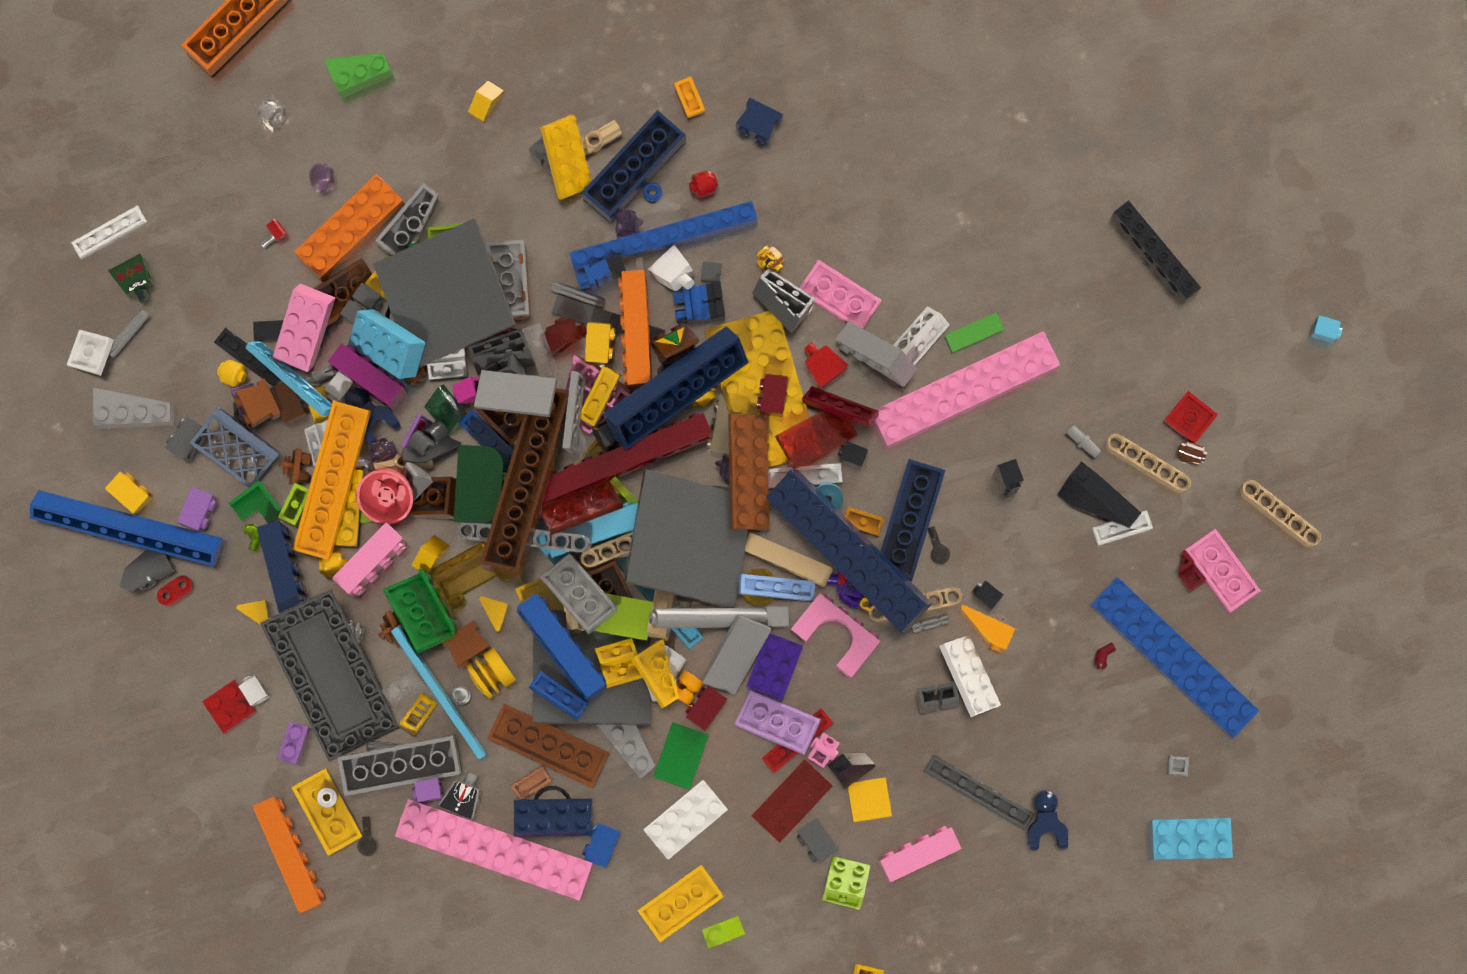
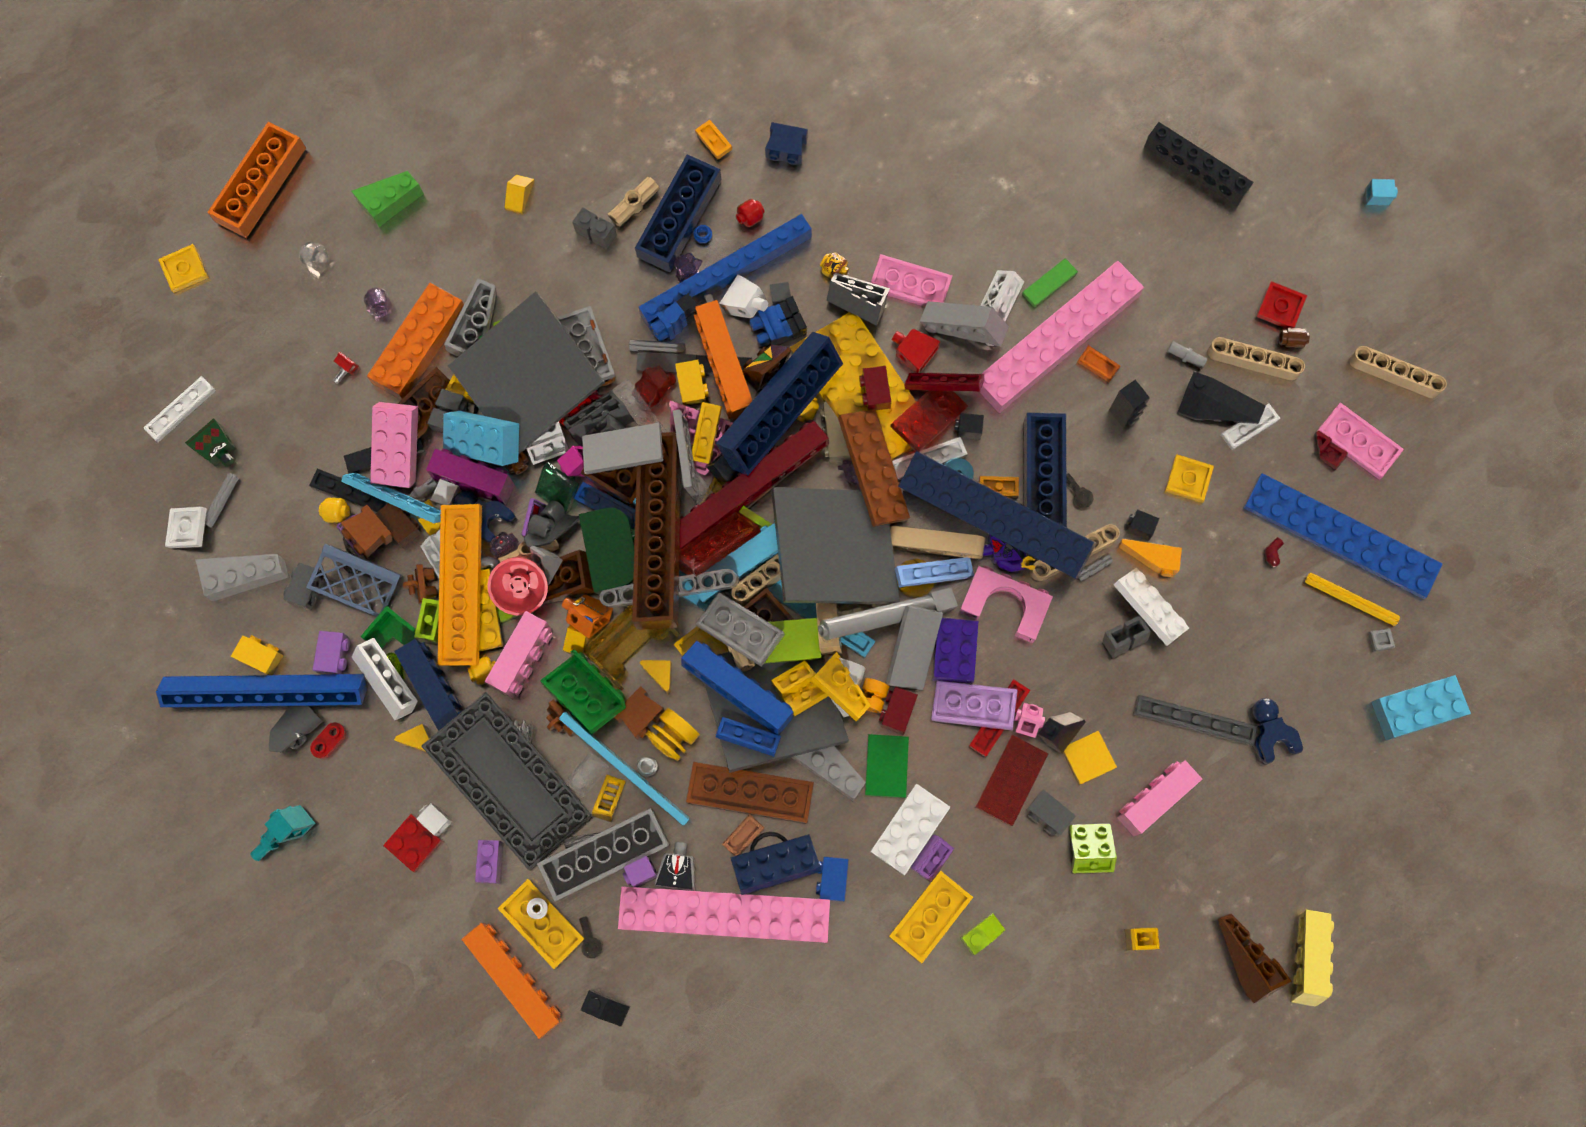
camera: 15 degrees left, 5 degrees down
yellow plate [540,115,591,200] -> none
none -> yellow tile [158,244,209,293]
none -> teal brick [250,805,315,861]
none -> white brick [352,638,418,721]
none -> orange torso [562,595,613,639]
none -> black slope [580,990,630,1027]
none -> medium lavender slope [911,834,954,882]
none -> orange tile [1077,345,1120,383]
none -> yellow tile [1165,454,1214,503]
none -> yellow axle [1305,573,1400,626]

